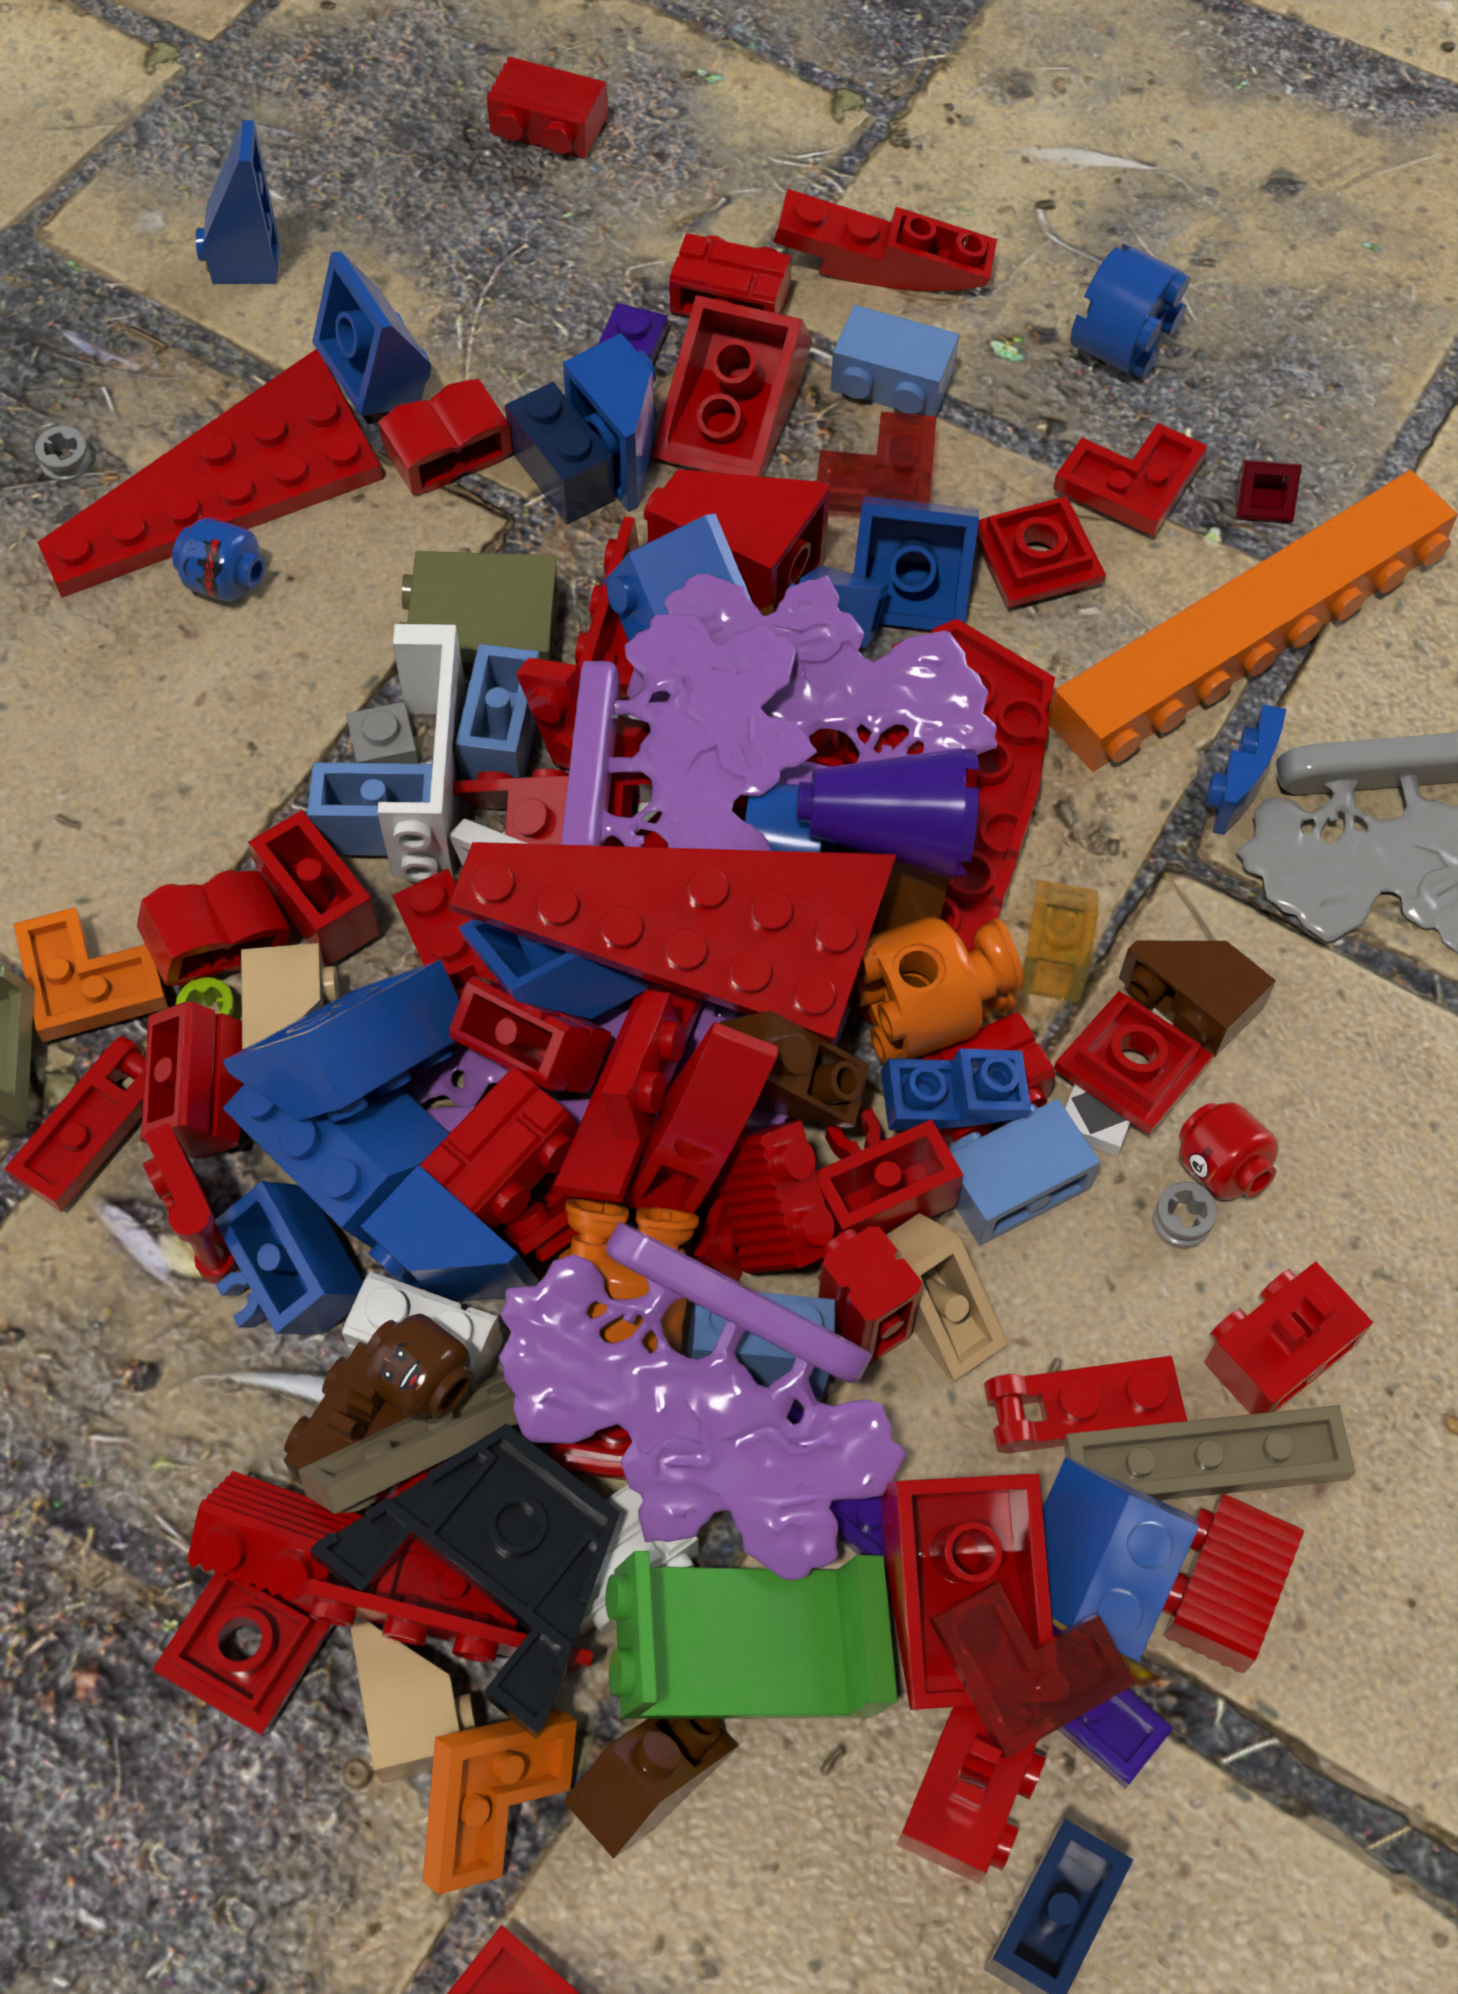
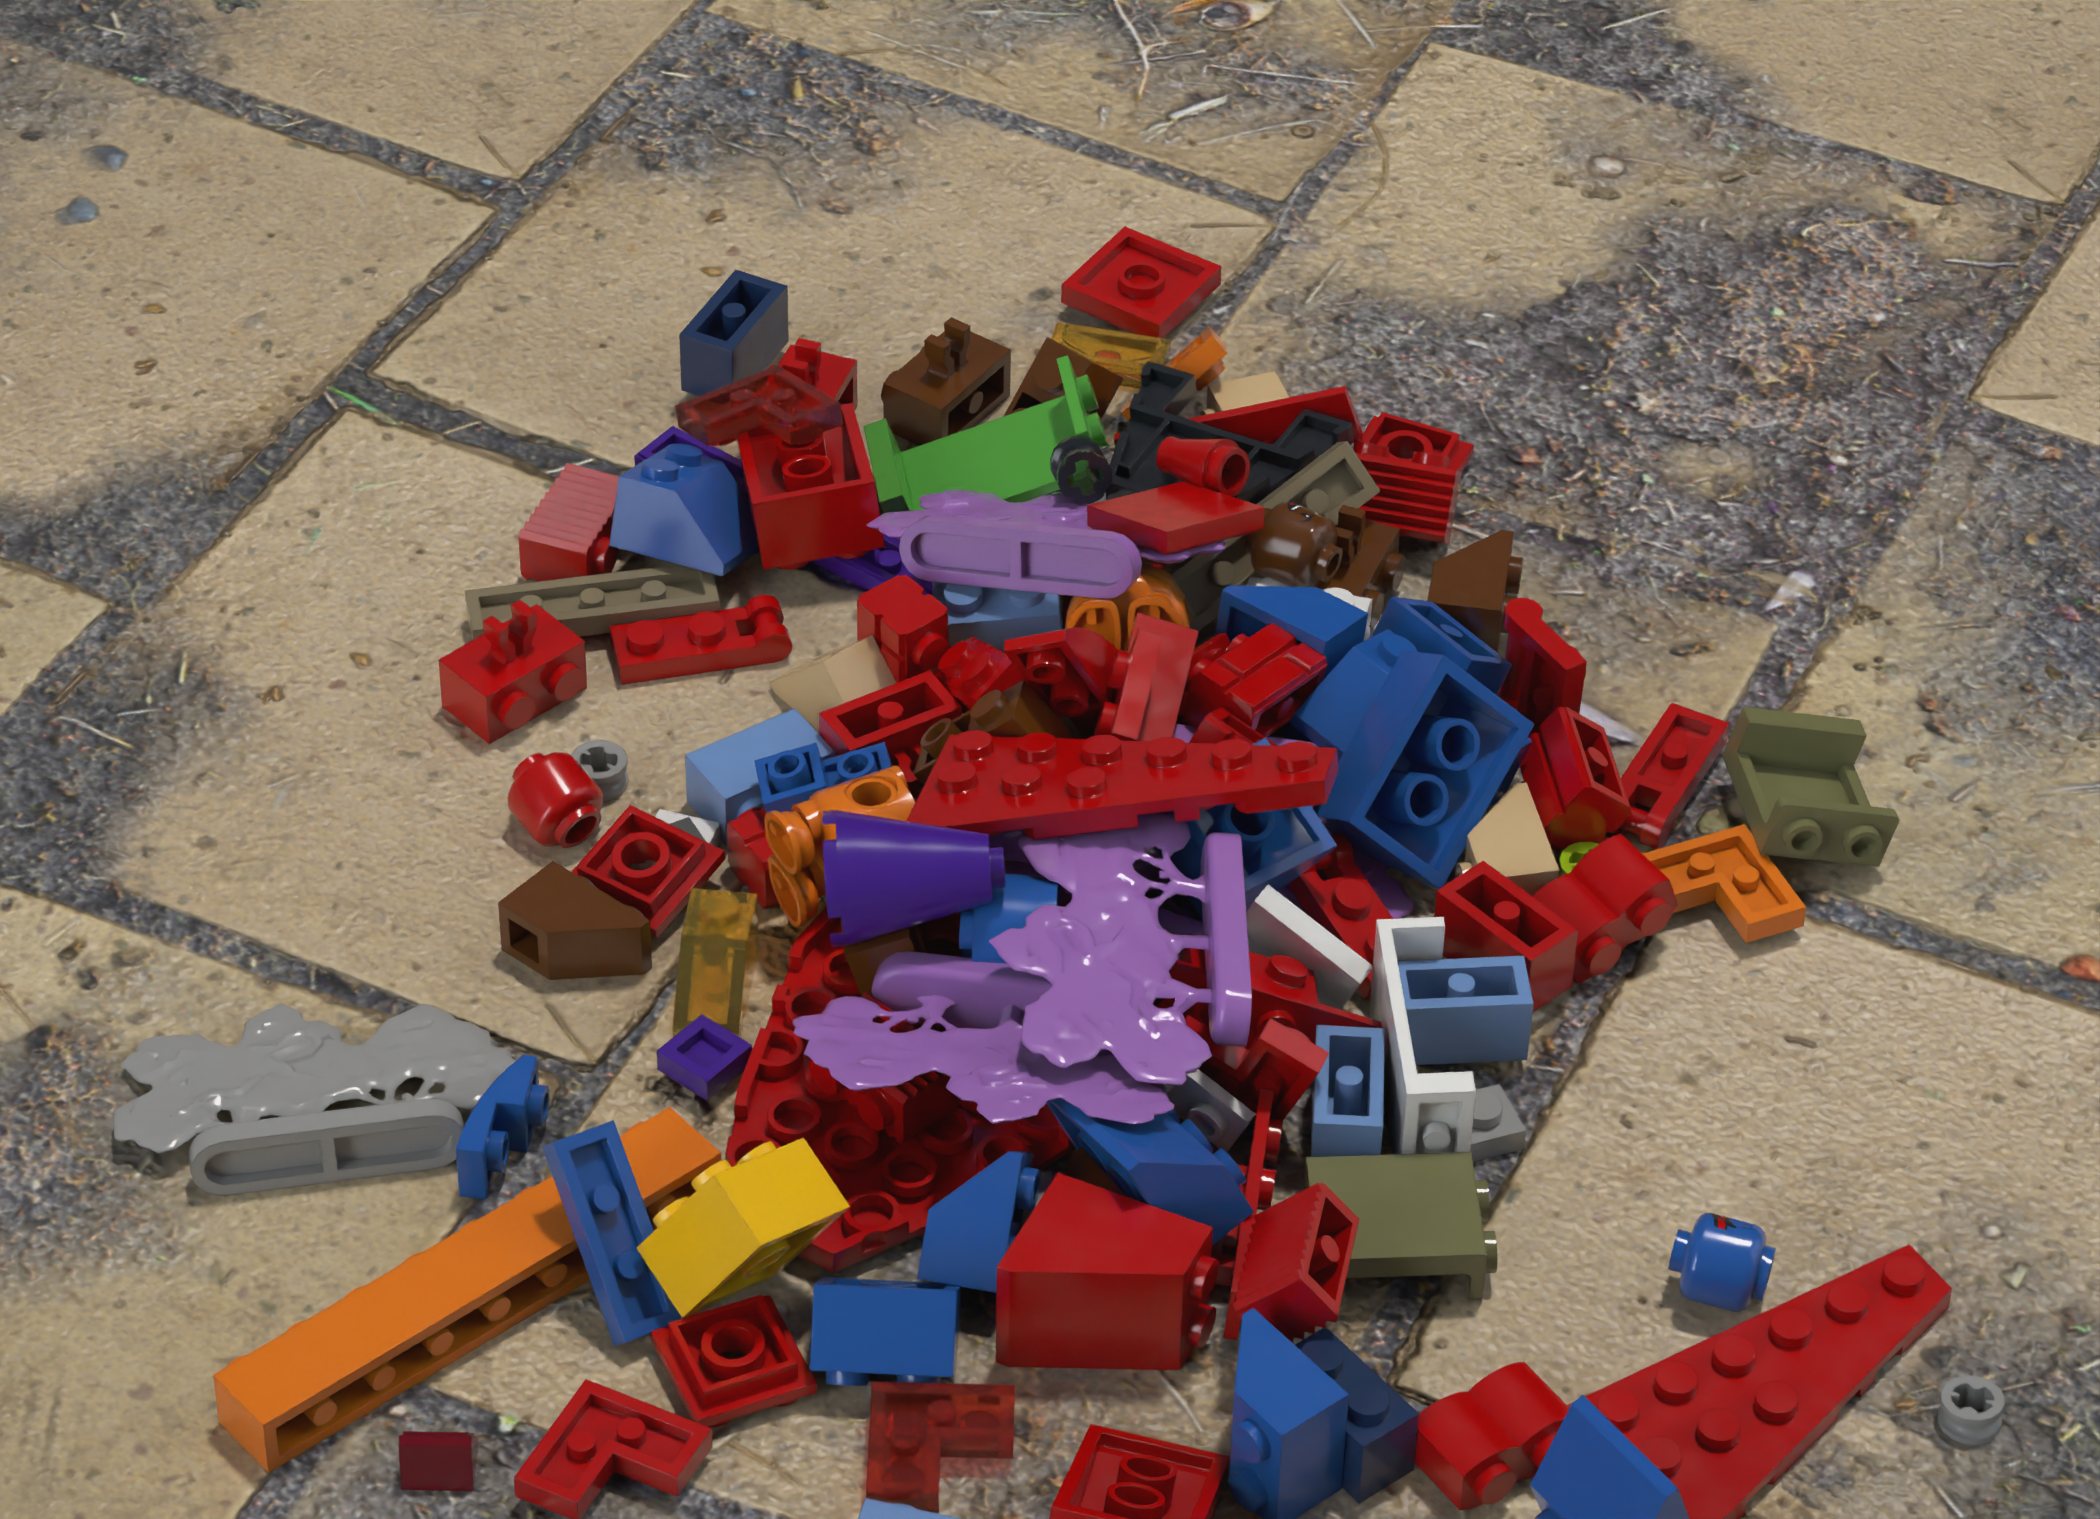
camera: 175 degrees right, 20 degrees down
none -> blue plate [542,1120,685,1346]
none -> yellow brick [636,1137,850,1318]
none -> dark purple plate [657,1014,752,1101]
none -> reddish brown brick [881,317,1011,446]
none -> black bush [1050,436,1112,504]
none -> clear yellow tile [1051,322,1171,389]
none -> red tile [1087,481,1264,555]
none -> red cone [1156,436,1250,497]
none -> red brick [1232,1182,1359,1343]
none -> reddish brown slope [1427,530,1523,653]

